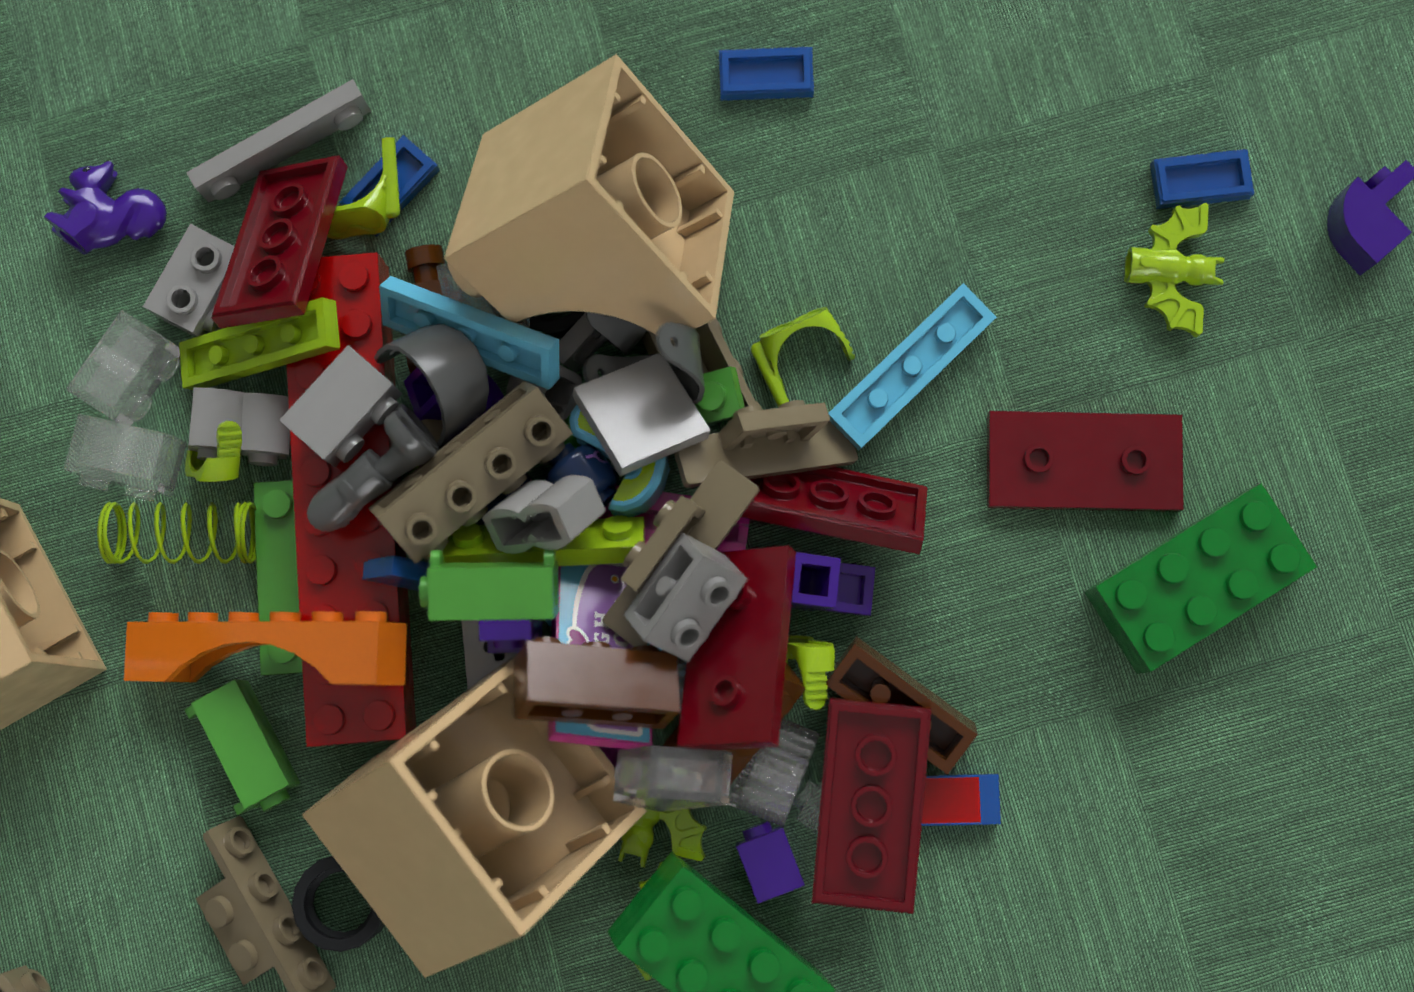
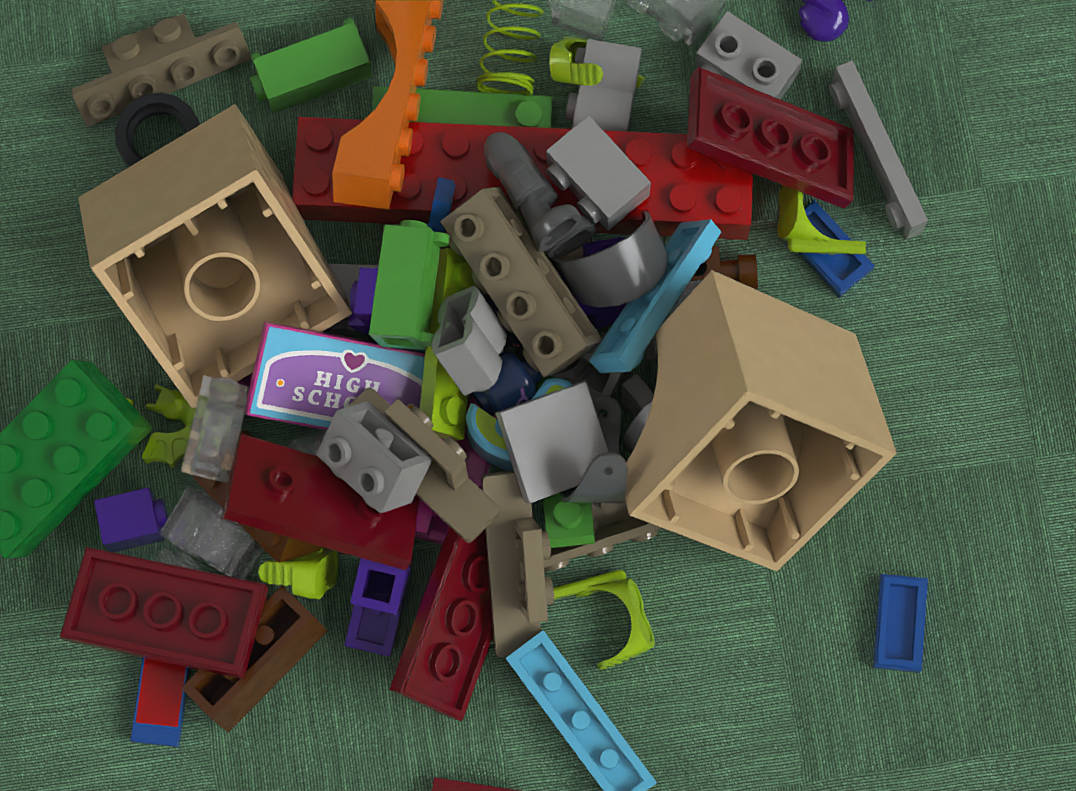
camera: 95 degrees right, 5 degrees down
lime plate [179,297,340,390] -> none
reddish brown brick [514,637,680,729] -> none

